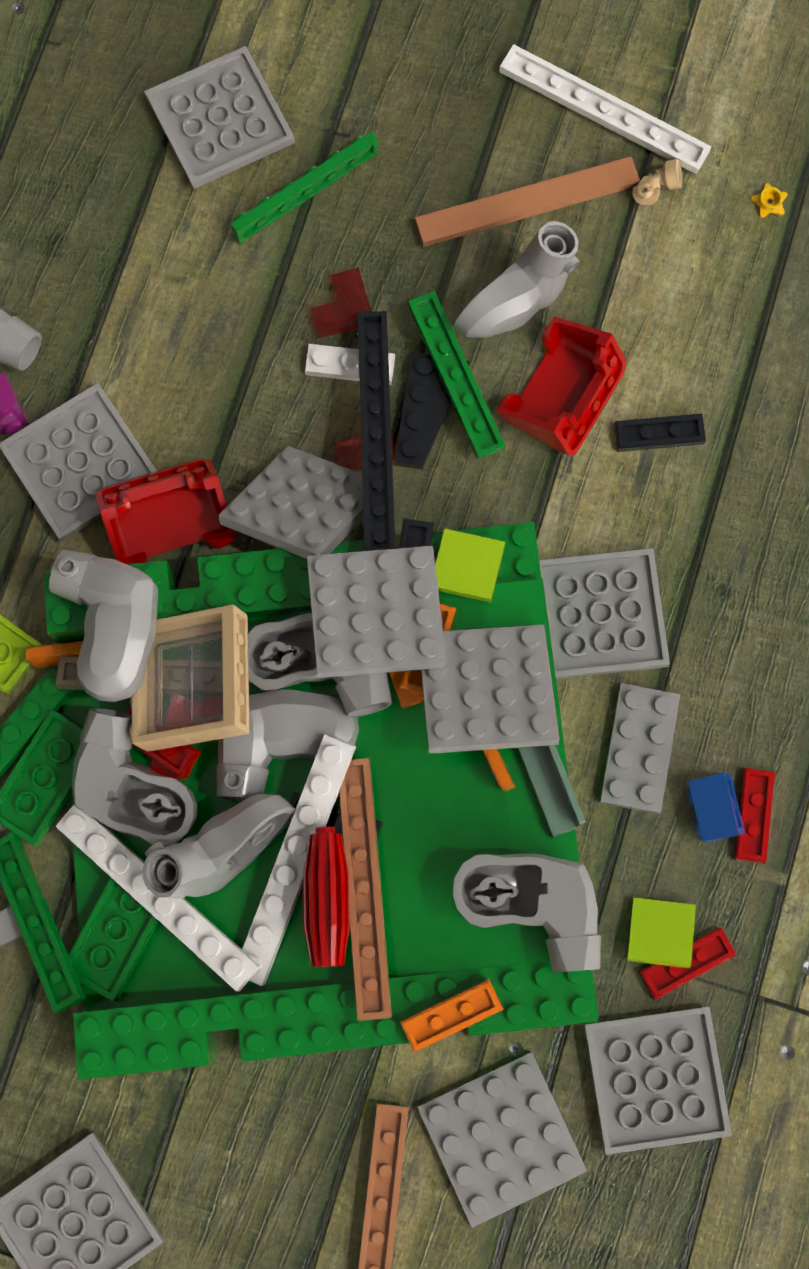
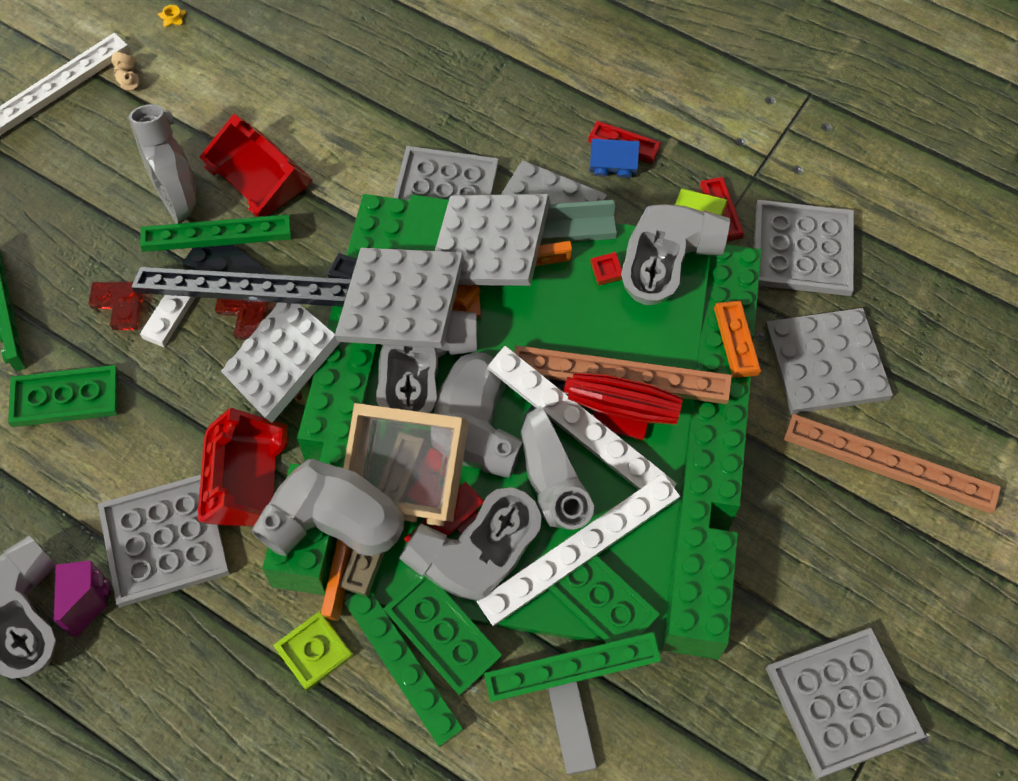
camera: 75 degrees left, 15 degrees down
nougat tile [415,156,640,247] -> none
lime tile [435,528,505,603] -> none
black tile [614,413,706,452] -> none
none -> green plate [8,365,118,427]
none -> red plate [590,252,622,286]

